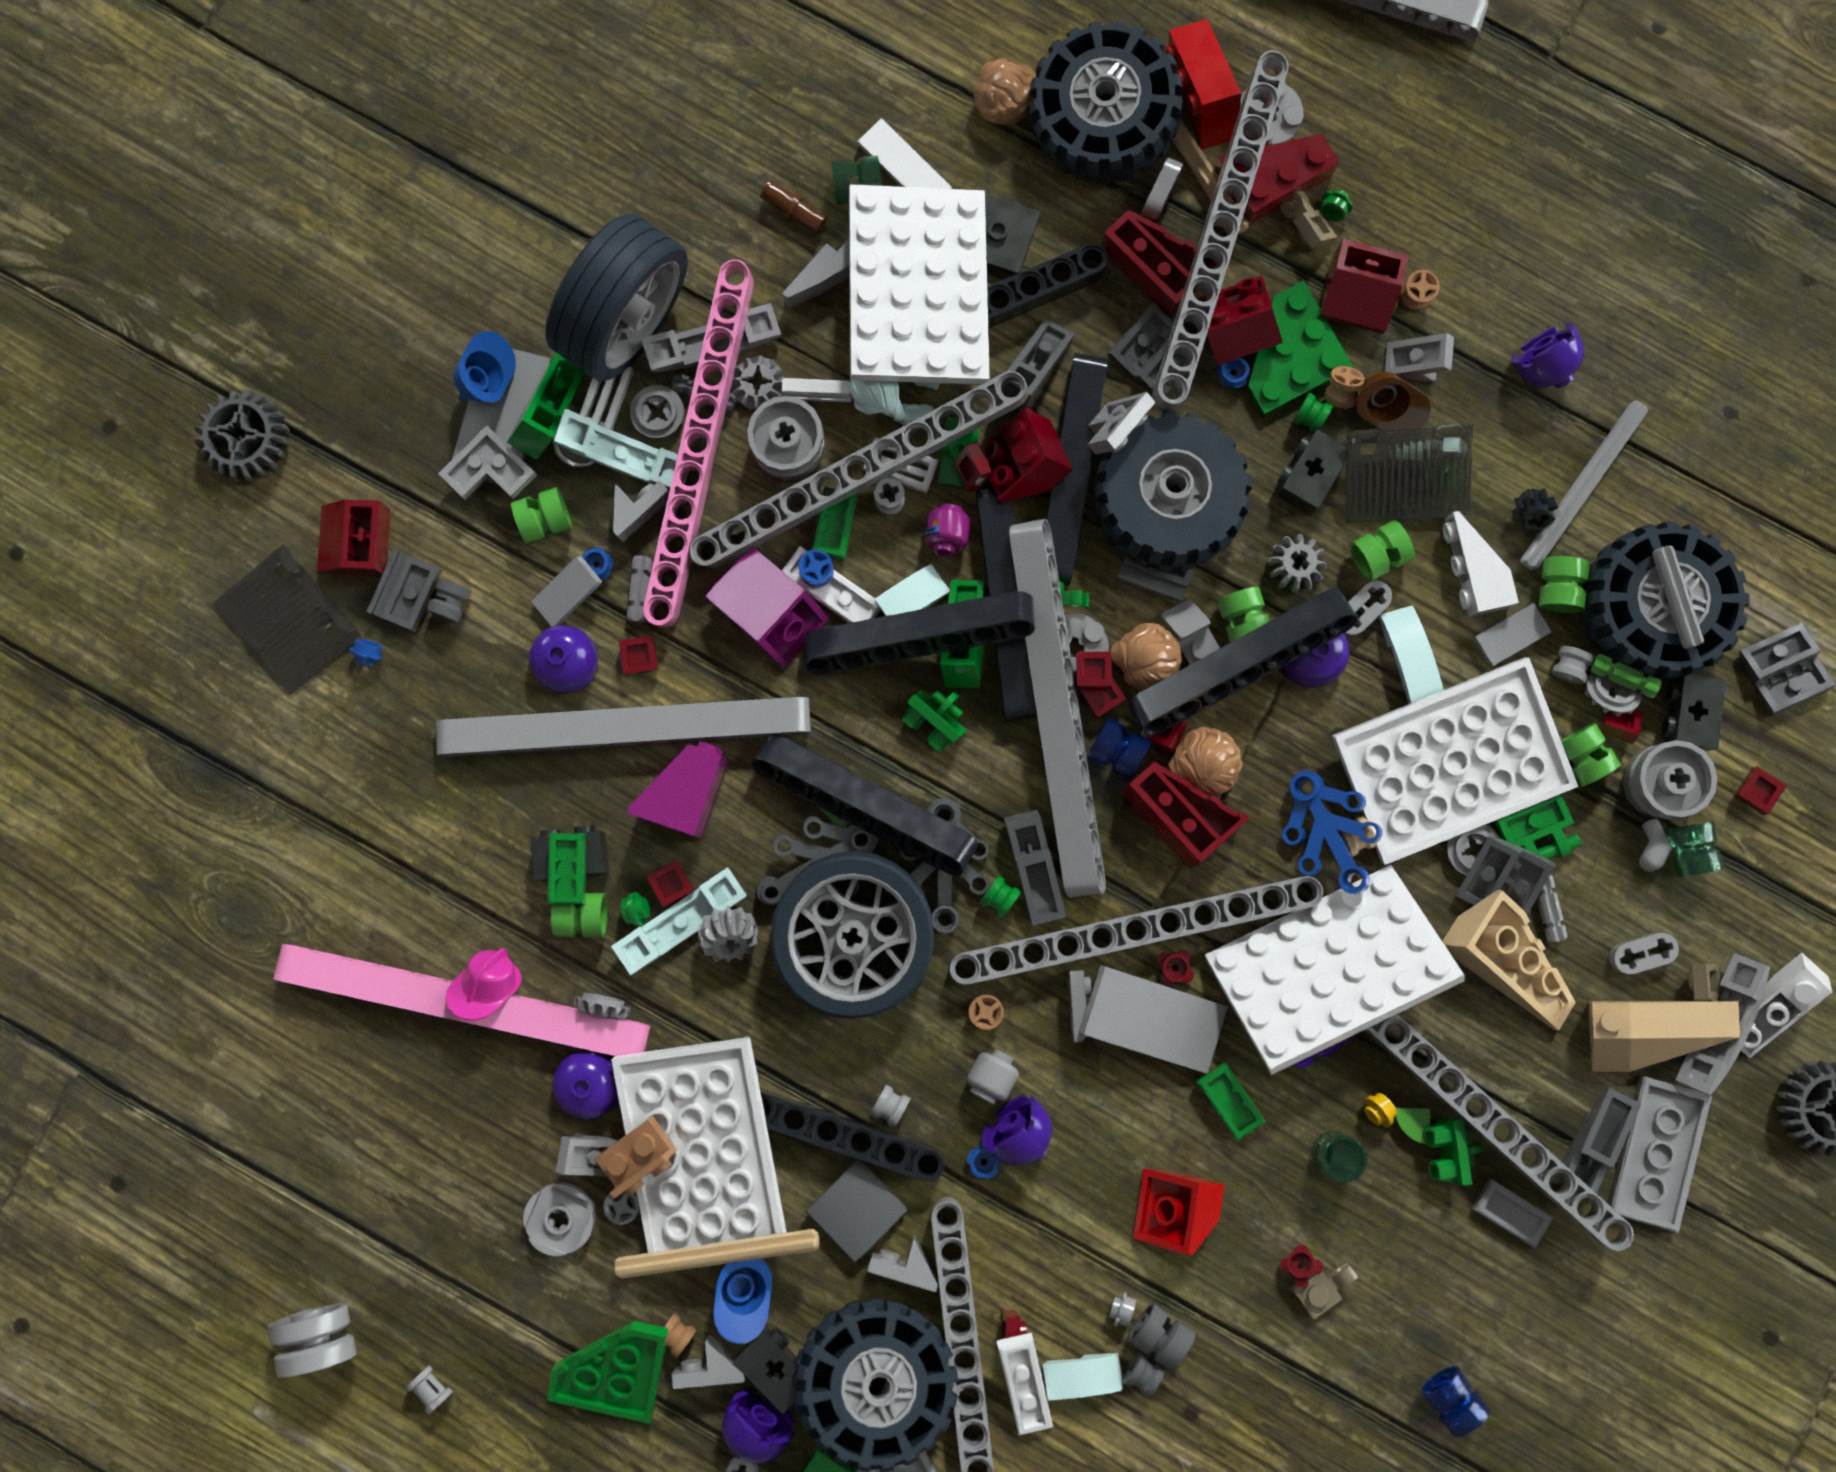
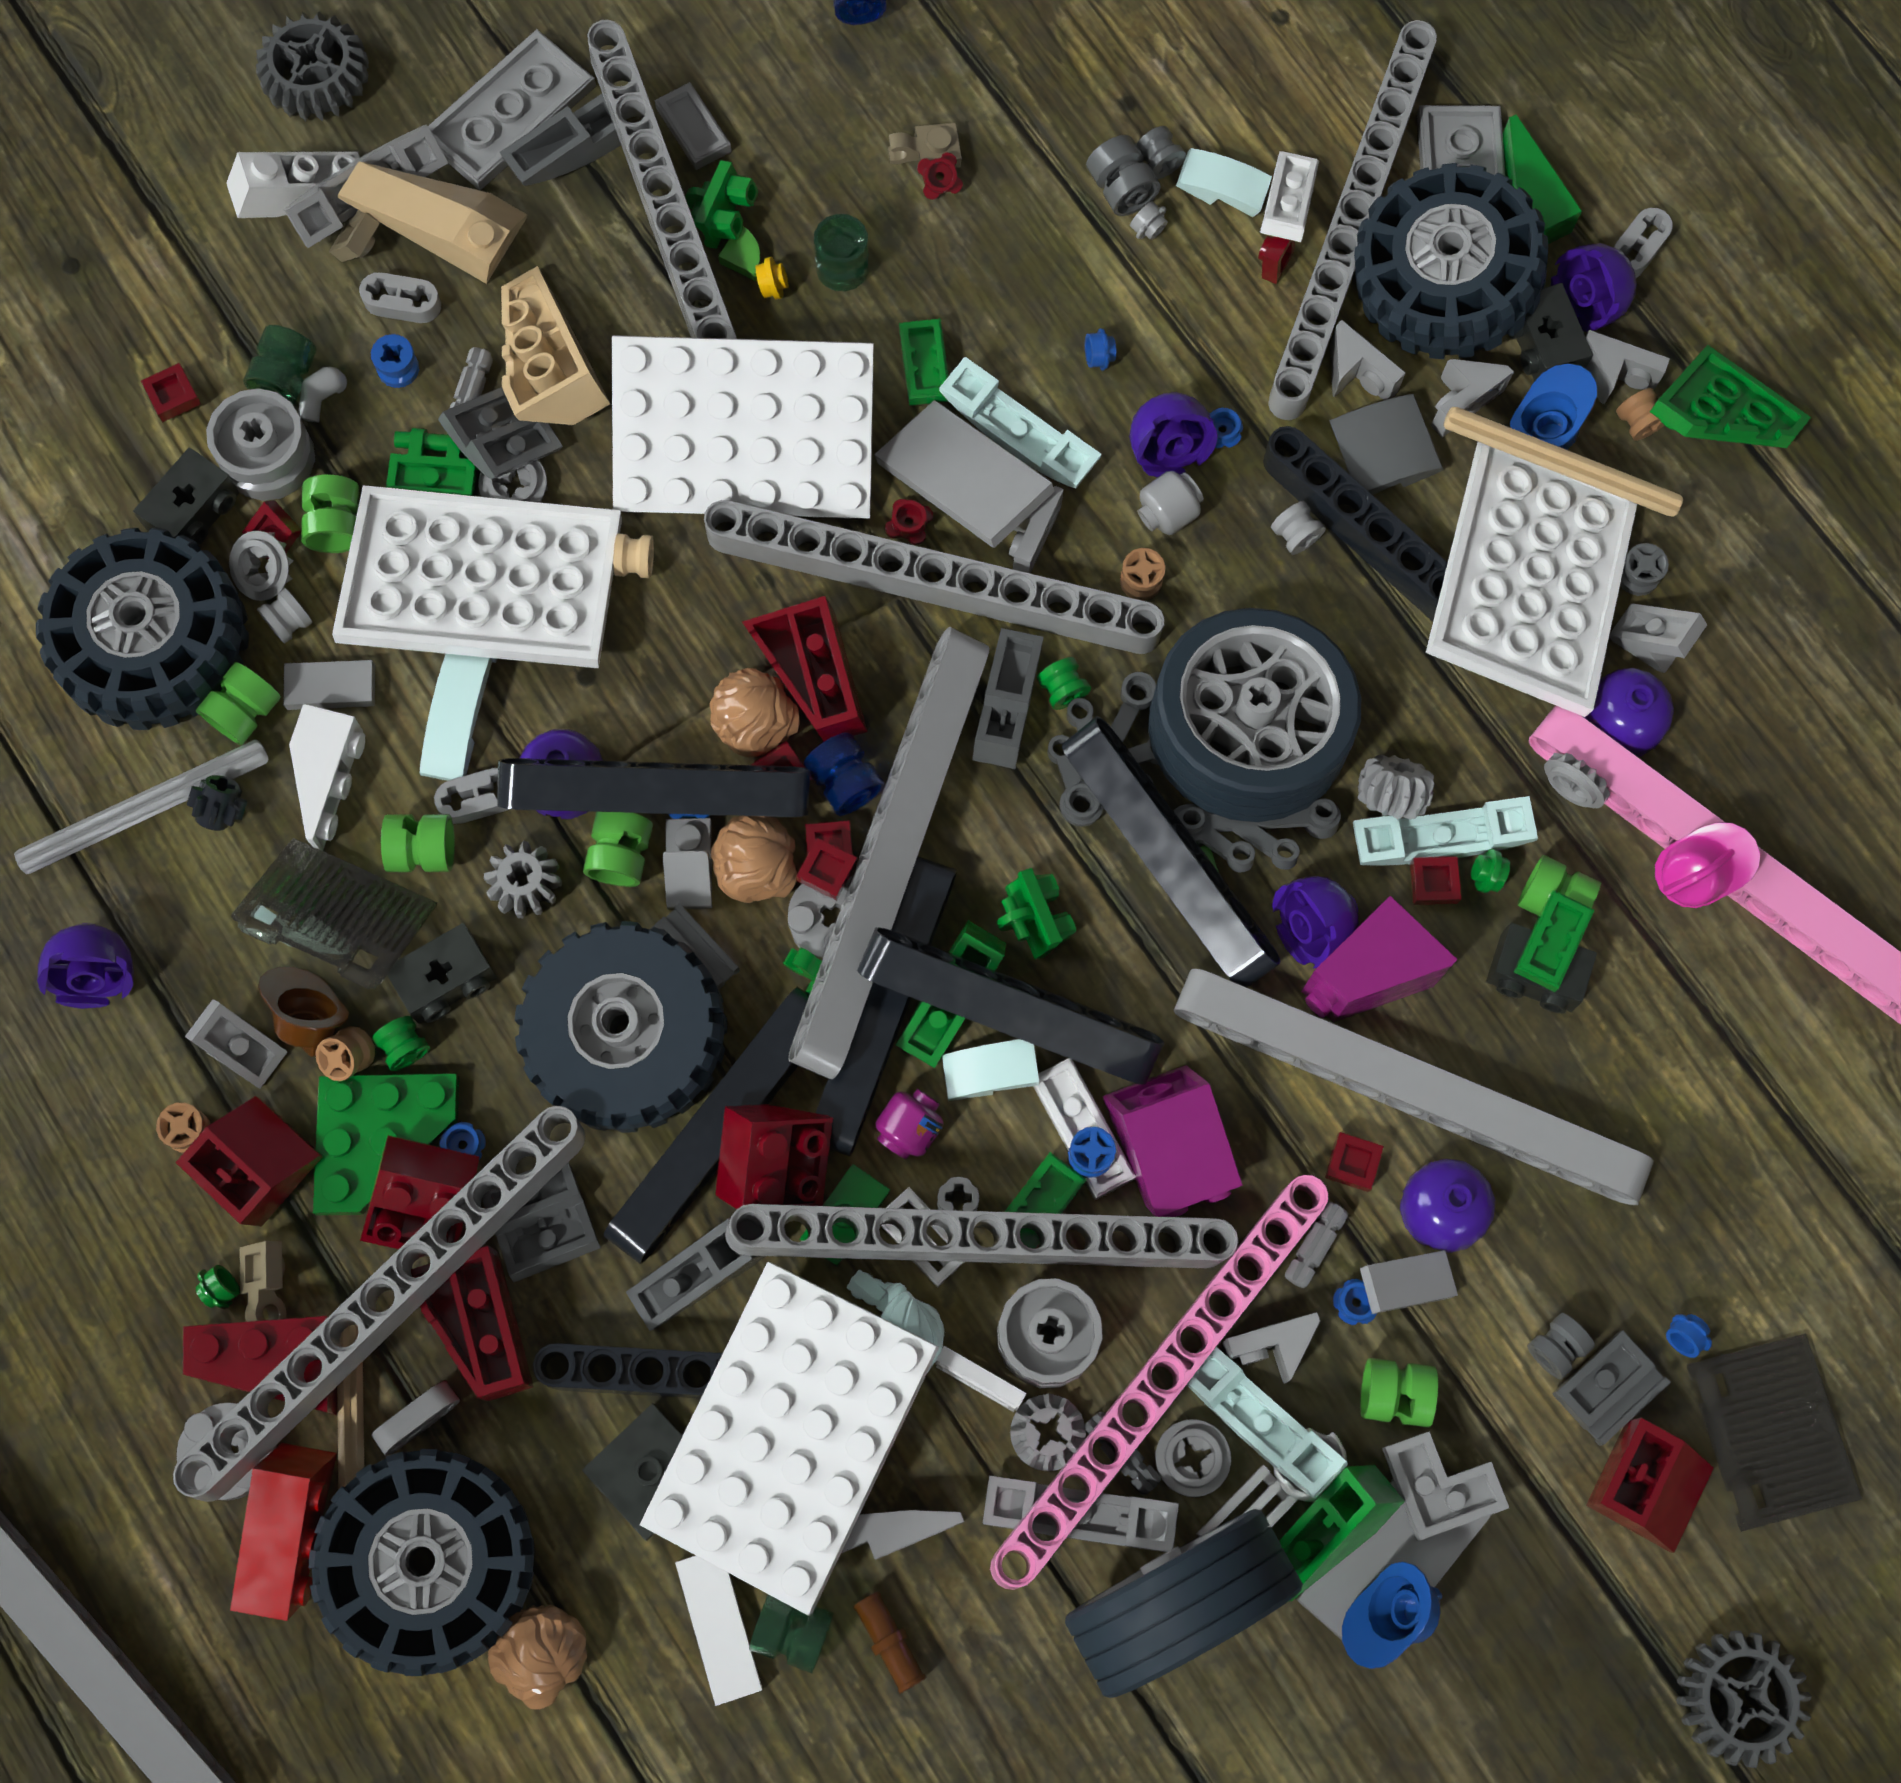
camera: 160 degrees left, 10 degrees down
light grey plate [523,1182,596,1256] -> none
medium nougat bracket [595,1115,677,1199] -> none
dark red plate [953,443,992,492] -> none
light grey plate [1087,392,1155,455] -> none
red slope [1133,1168,1225,1255] -> none
blue plant [1282,770,1383,894] -> none
bright green axle [1591,654,1662,698] -> none
light grey axle [1652,546,1704,648] -> none
dark grey slope [1739,623,1836,718] -> none
none -> blue wheel [371,334,419,388]
none -> light aqua slope [939,357,1102,489]
none -> blue plate [1085,328,1116,371]
none -> dark purple cylinder [1272,876,1359,968]
none -> light grey slope [1431,359,1514,438]

